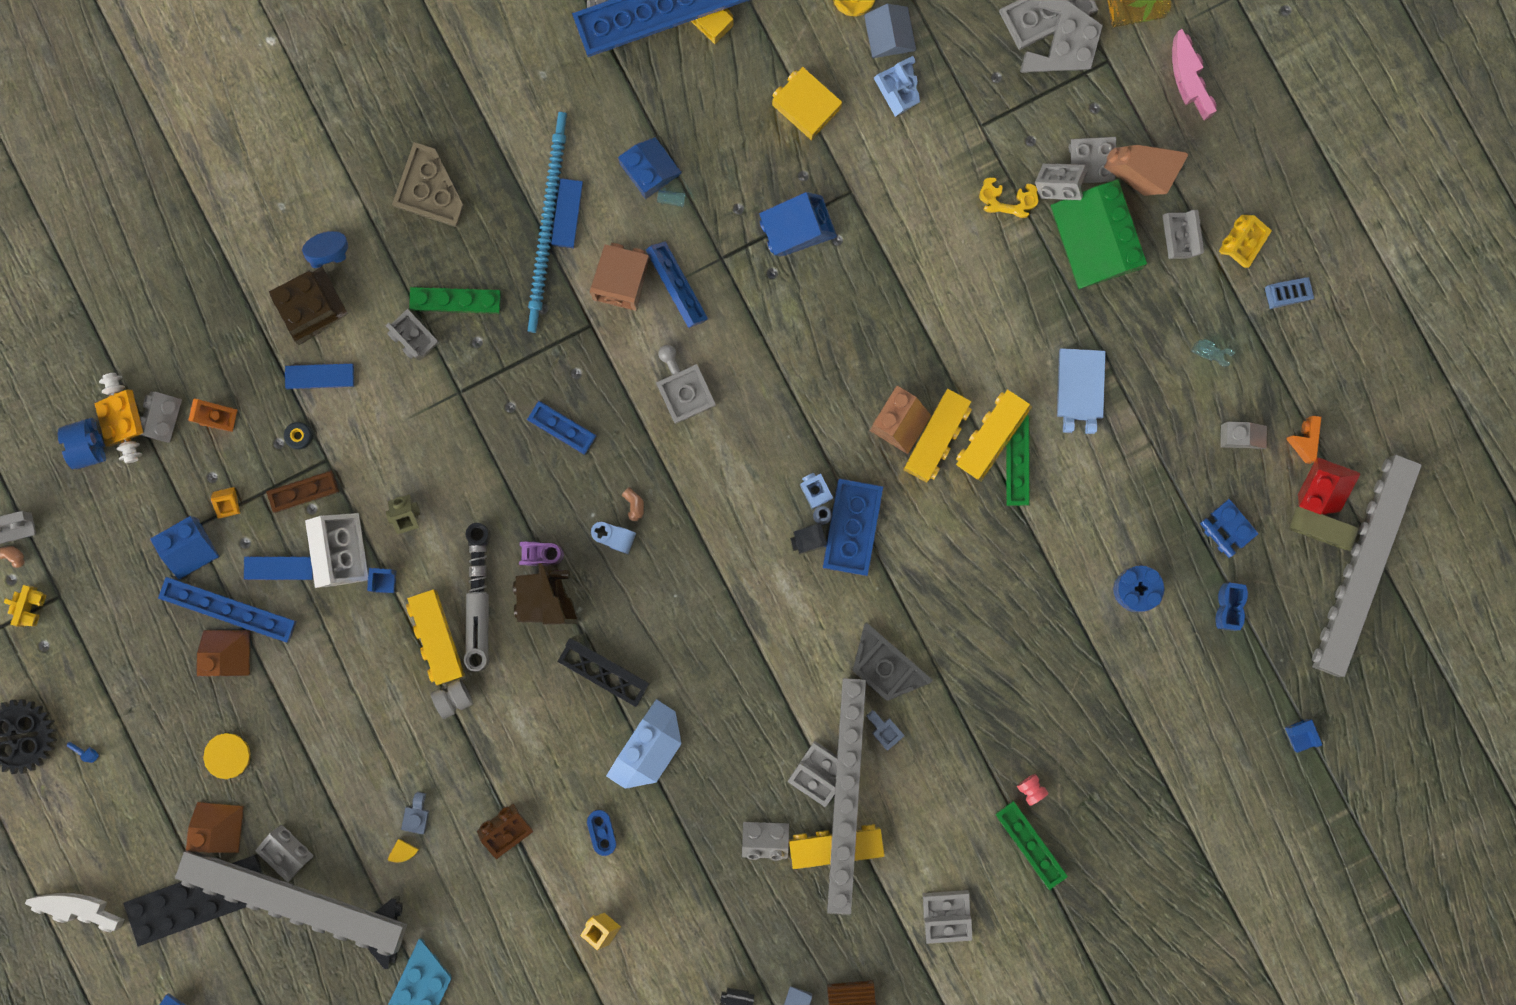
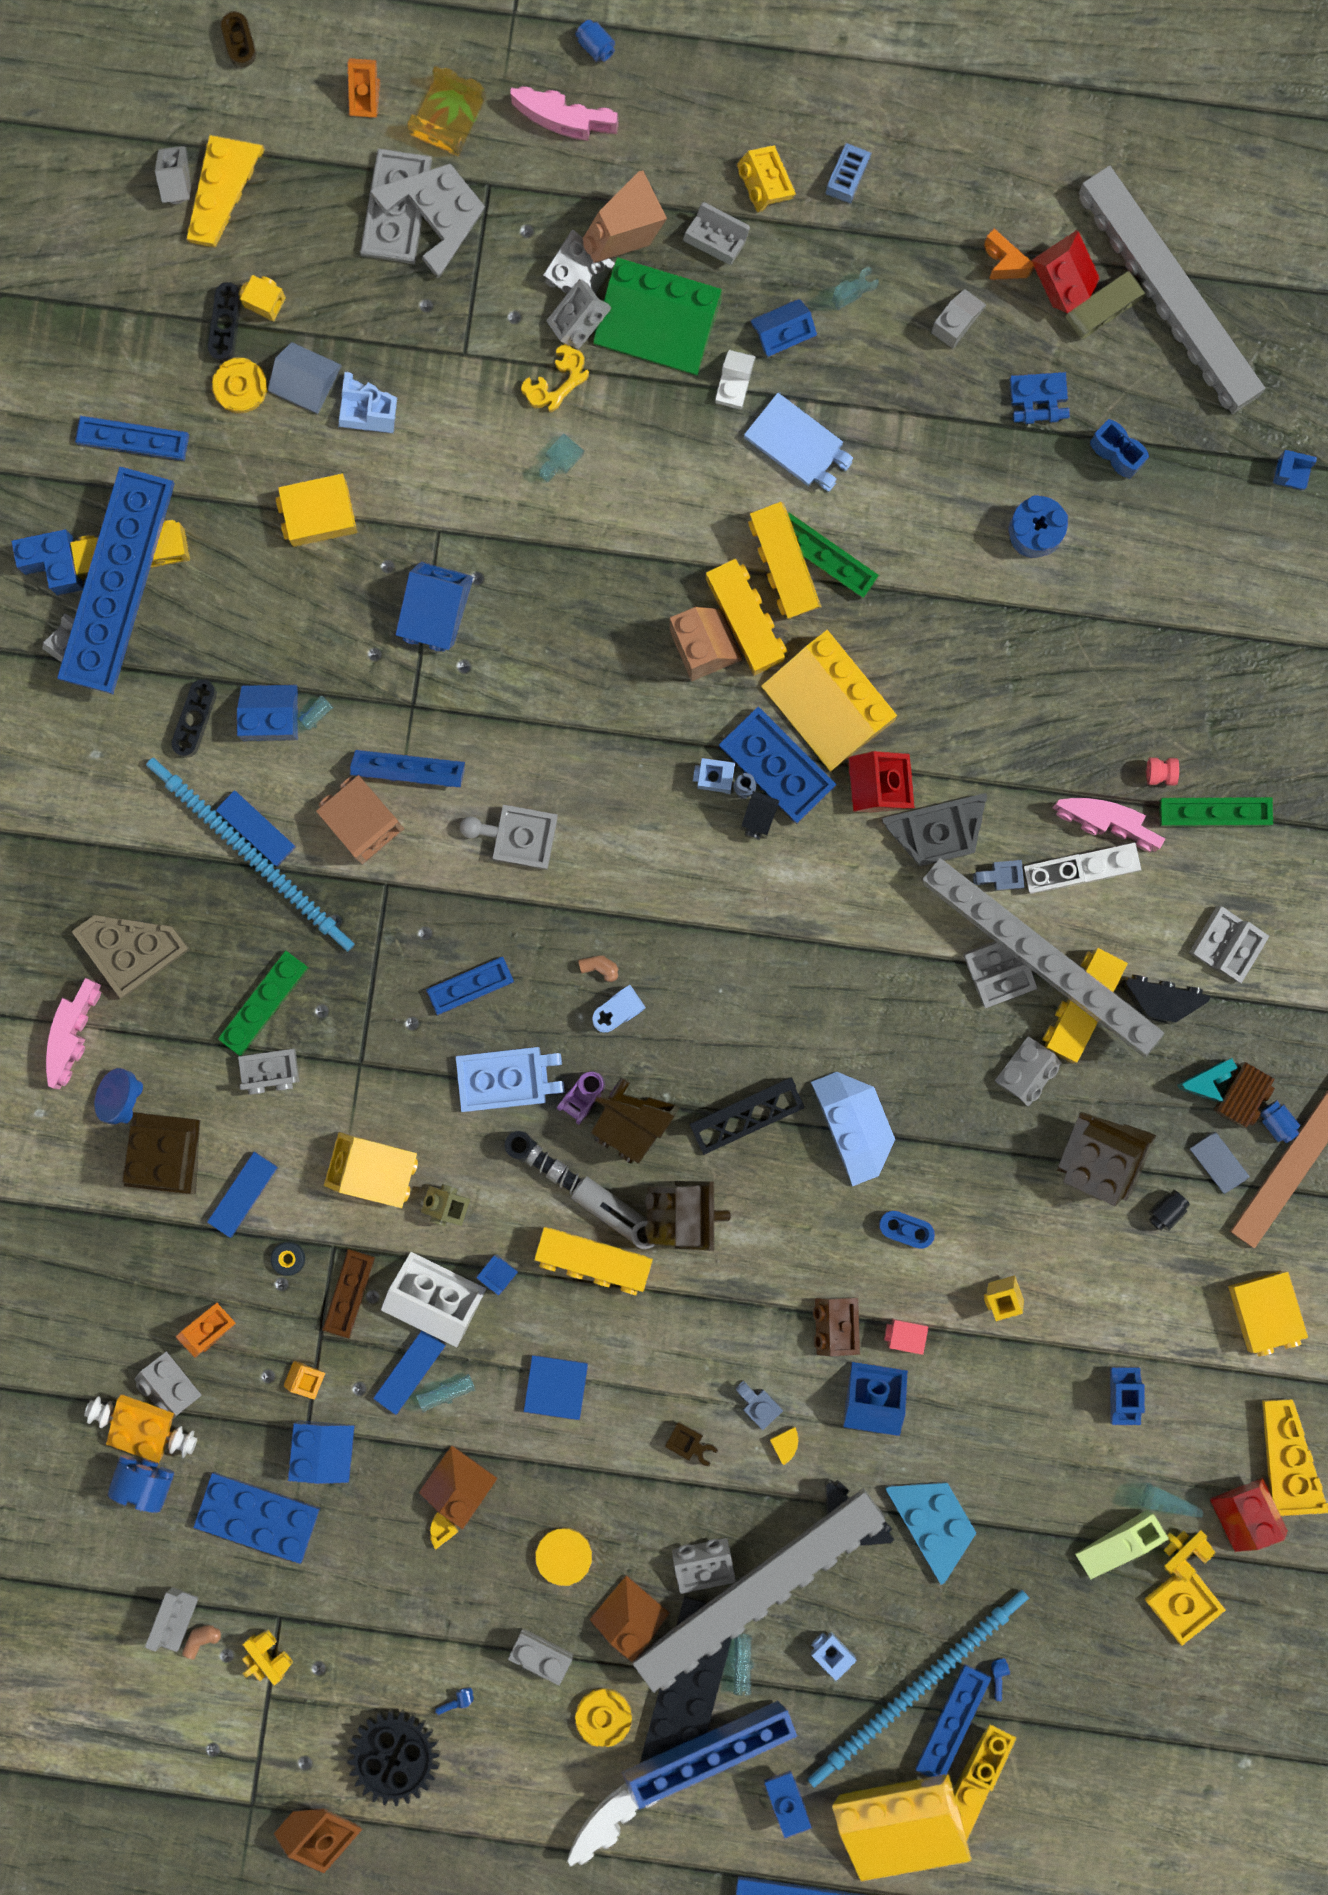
camera: 45 degrees left, 0 degrees up
blue plate [158,577,297,643] -> none
light grey wheel [431,678,473,719] -> none
none -> bright pink slope [46,978,101,1089]
none -> black beam [171,679,217,758]
none -> blue plate [194,1472,320,1564]
none -> yellow slope [324,1132,418,1208]
none -> clear light blue pin [417,1374,476,1412]
none -> yellow tile [430,1512,459,1549]
none -> light blue tile [456,1047,565,1112]
none -> light grey brick [508,1628,573,1686]
none -> blue tile [524,1355,588,1420]
none -> clear light blue plate [539,433,584,483]
none -> blue brick [575,19,615,62]
none -> yellow tile [575,1688,632,1747]
none -> blue brick [622,1701,797,1809]
none -> dark brown piece [645,1181,731,1251]
none -> dark brown plate [665,1421,718,1466]
none -> white slope [715,350,755,410]
none -> clear light blue pin [731,1634,754,1696]
none -> blue panel [751,299,817,357]
none -> yellow slope [761,630,897,772]
none -> light blue brick [811,1632,856,1681]
none -> blue slope [844,1362,908,1436]
none -> red slope [848,751,915,813]
none -> coral brick [884,1319,928,1355]
none -> white slope [1024,843,1142,894]
none -> bright pink slope [1053,798,1165,853]
none -> dark brown piece [1057,1112,1157,1206]
none -> black slope [1122,974,1210,1024]
none -> teal slope [1177,1058,1237,1102]

